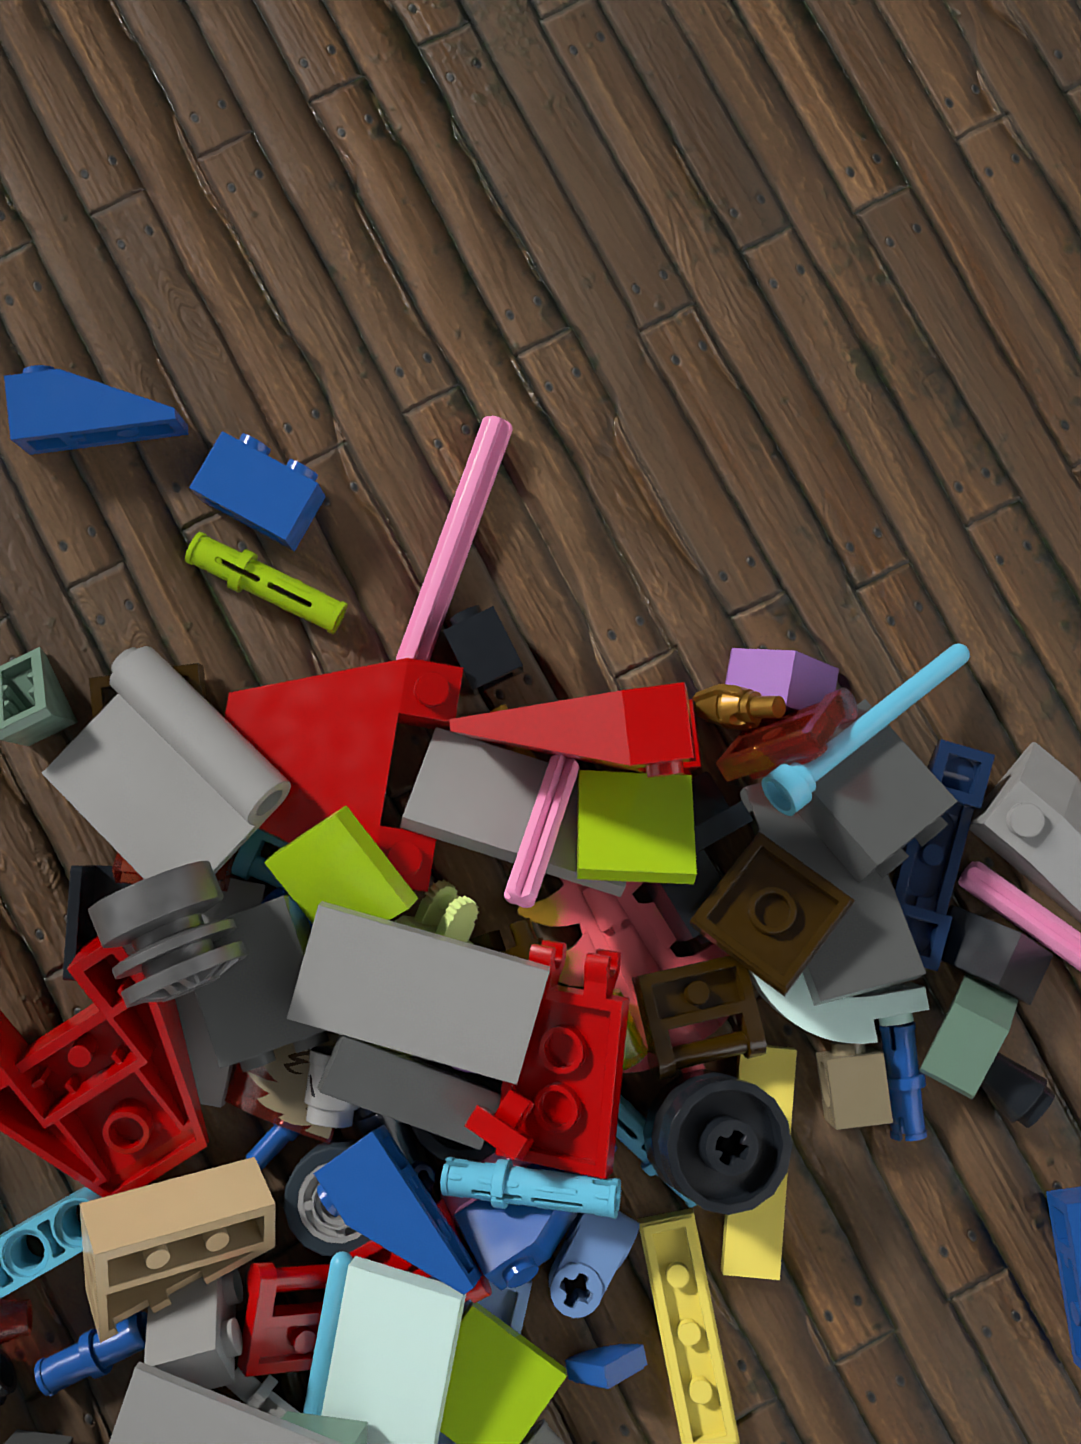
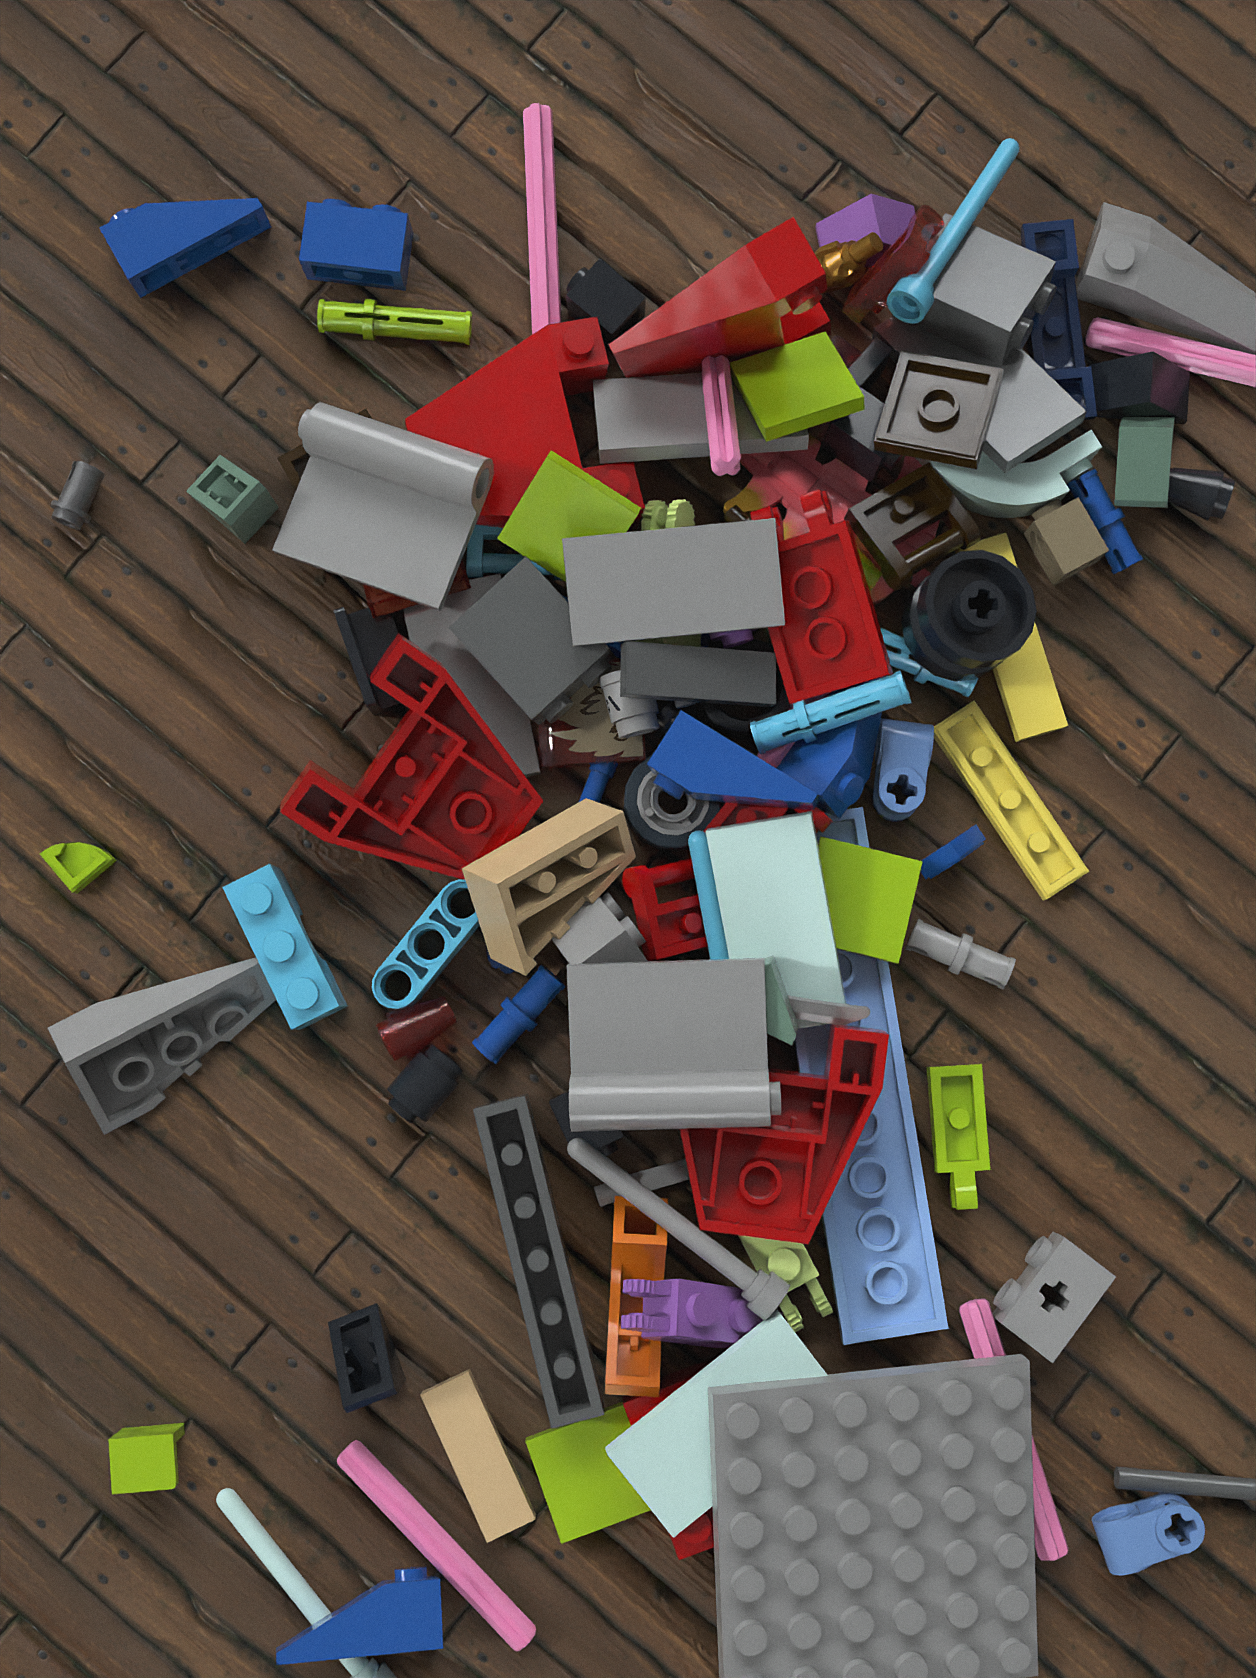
camera: 20 degrees left, 0 degrees up
flat silver wheel [88,861,248,1008] -> none
red tile [464,1089,535,1160] -> none

